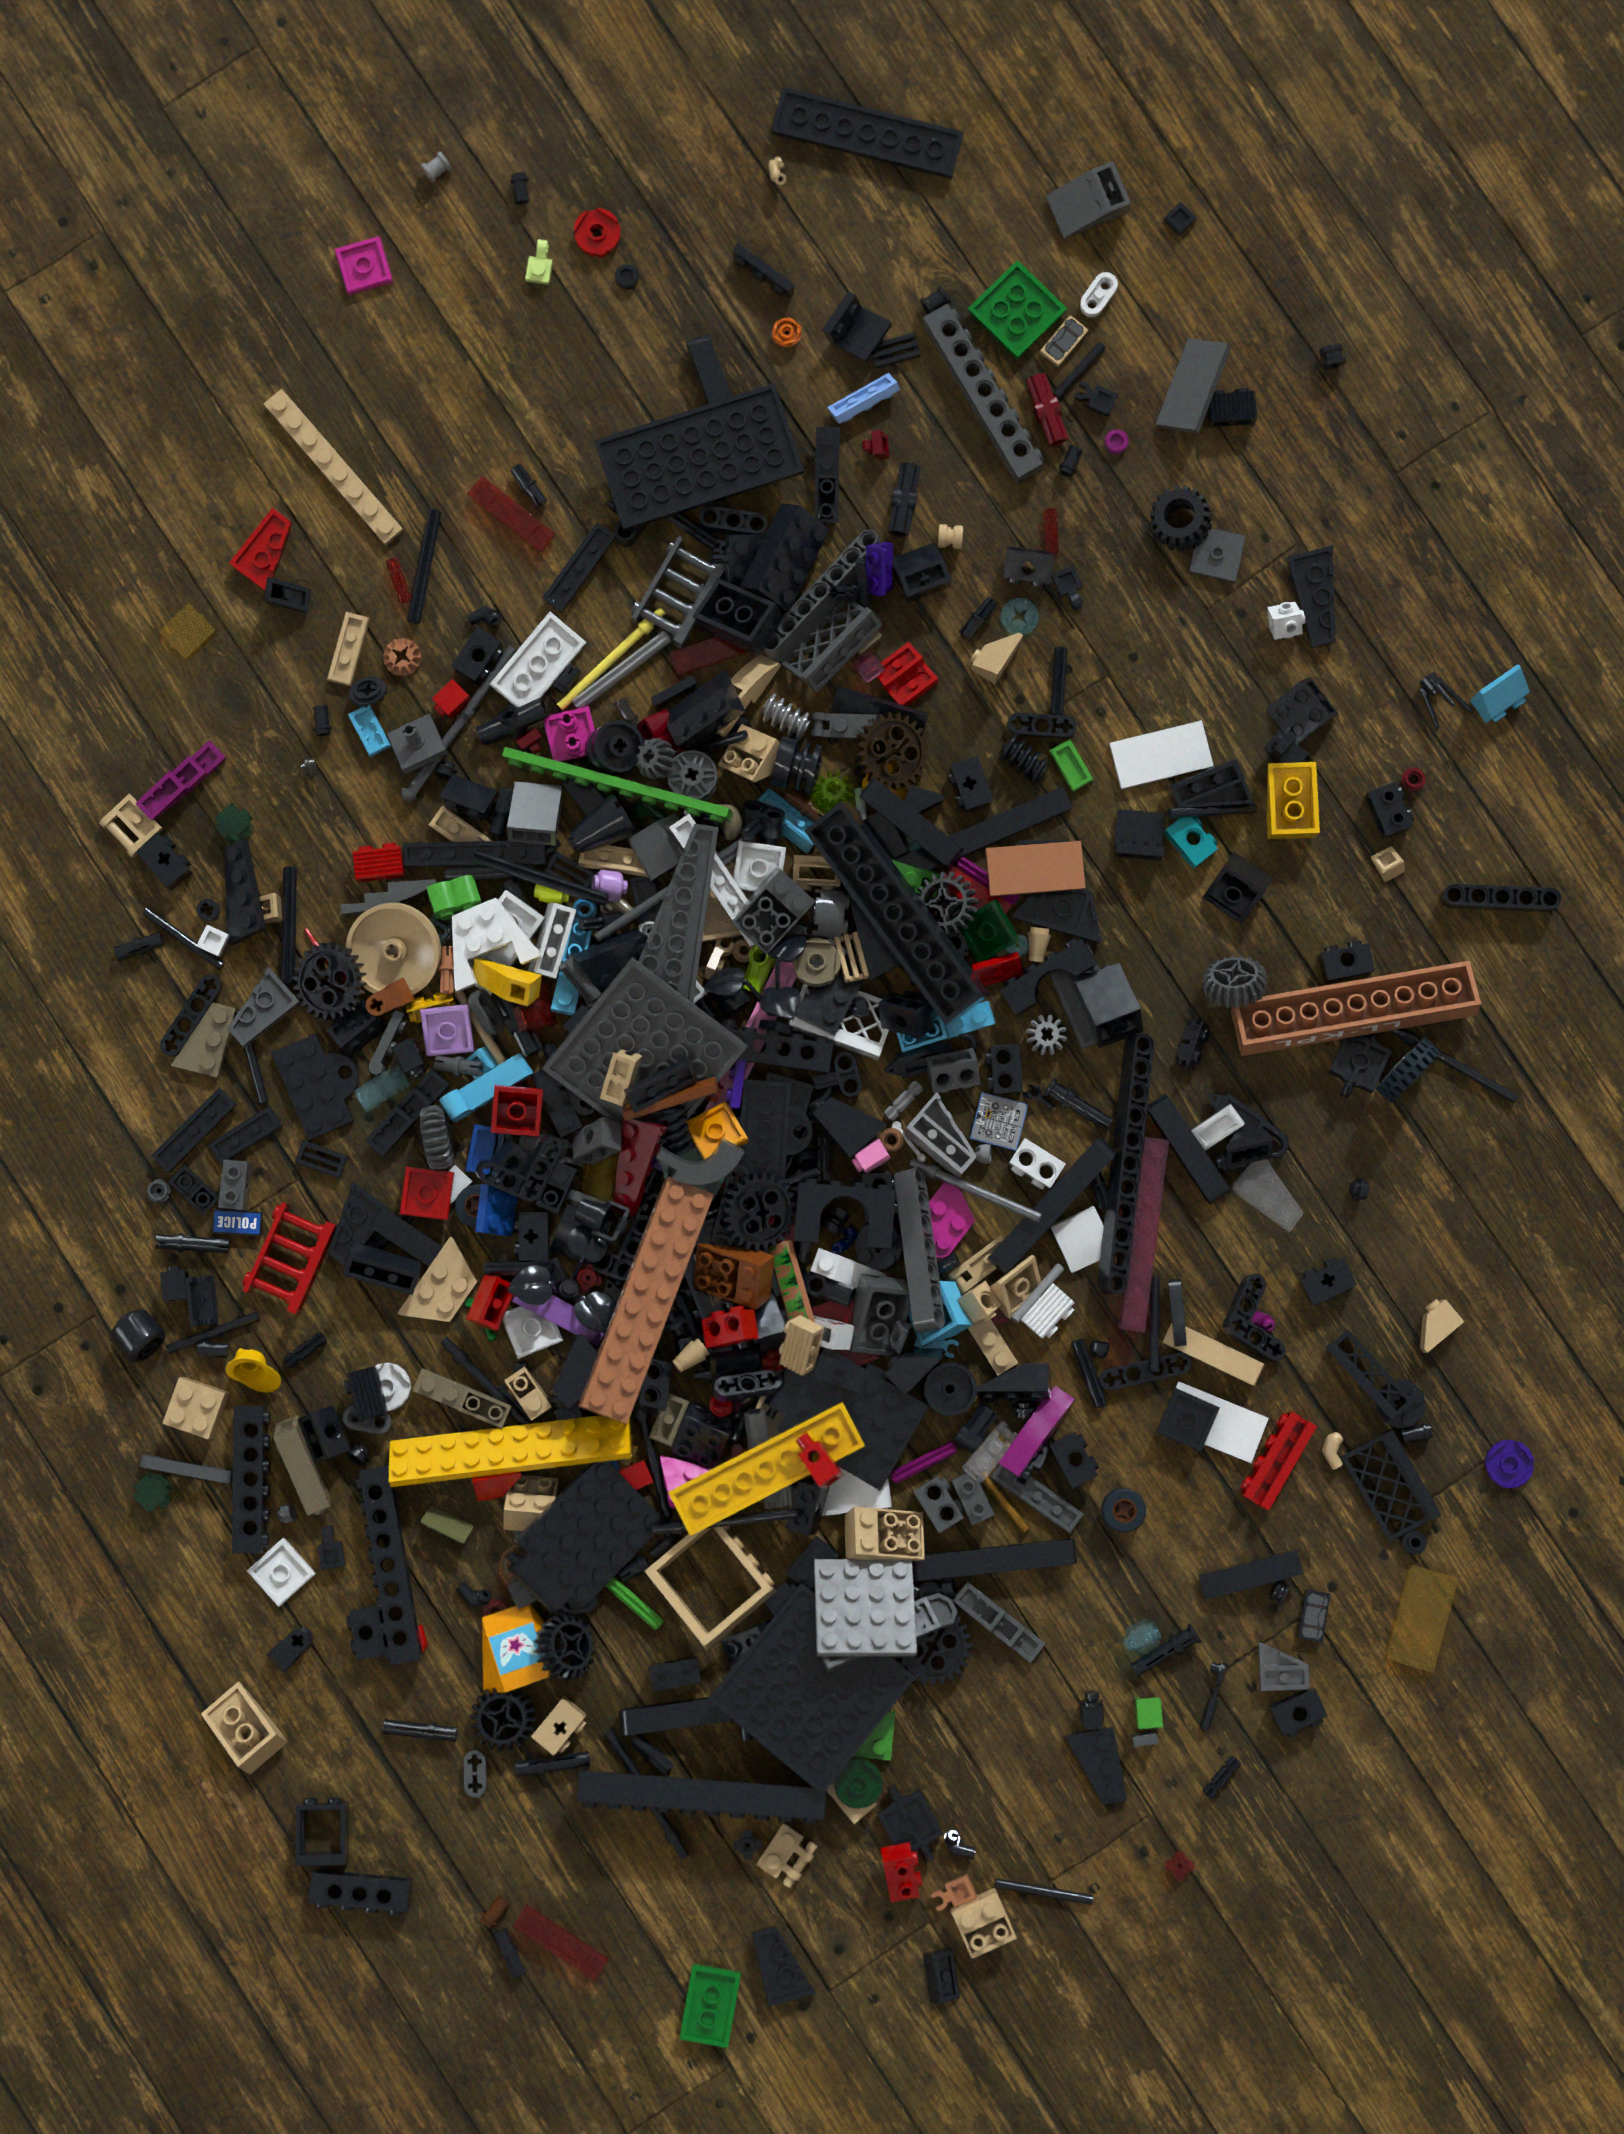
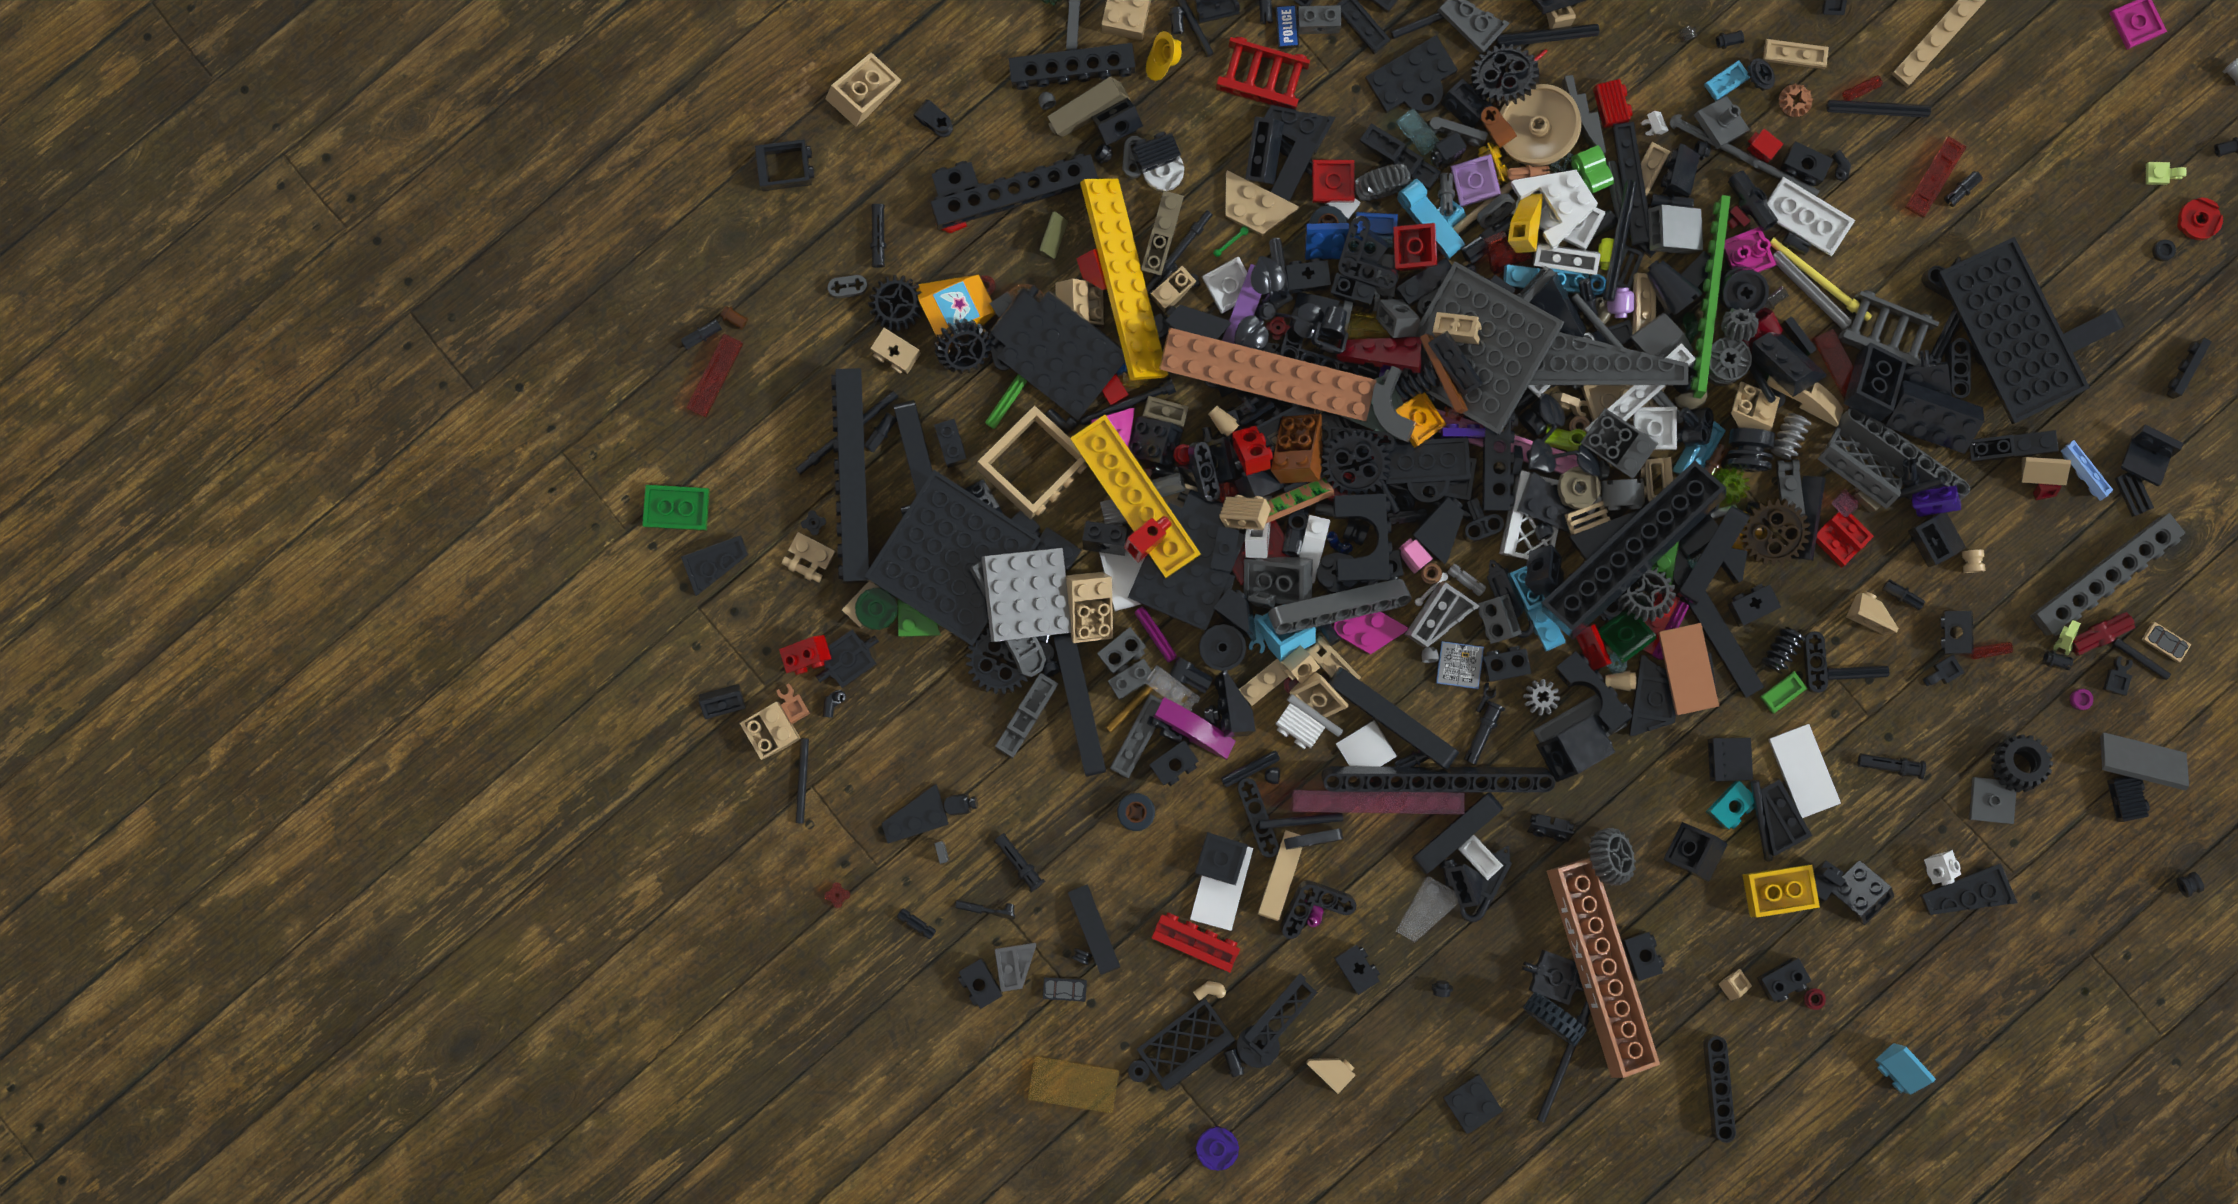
camera: 85 degrees right, 0 degrees up
white tile [247,1538,316,1607] -> none
black axle [283,1332,327,1368] -> none
black tile [295,1140,349,1179] -> none
black brick [309,1869,413,1915] -> none
black plate [317,1525,347,1570] -> none
black arm [456,1581,492,1606] -> none
red brick [466,1275,513,1331] -> none
black pin [515,1751,590,1777] -> none
black plate [542,522,616,613] -> none
black pin [619,1556,650,1583] -> none
black brick [632,1359,672,1415] -> none
black bar [652,1508,798,1535] -> none
orange plate [772,318,802,347] -> none
black piece [888,462,921,537] -> none
flat silver bar [909,1159,1043,1223] -> none
black bush [920,286,951,314] -> none
green plate [967,260,1067,360] -> none
clear light blue gear [1001,597,1039,635] -> none
white brick [1008,1138,1066,1190] -> none
white plate [1080,272,1118,317] -> none
clear light blue head [1123,1619,1161,1655] -> none
bright green panel [1134,1697,1163,1729] -> none
black plant [1419,672,1473,729] -> none
none -> black plate [1443,1074,1503,1134]
none -> white tile [1641,111,1668,136]
none -> black pin [1857,753,1926,780]
none -> tan slope [2021,457,2071,485]
none -> yellowish green plate [2054,620,2081,655]

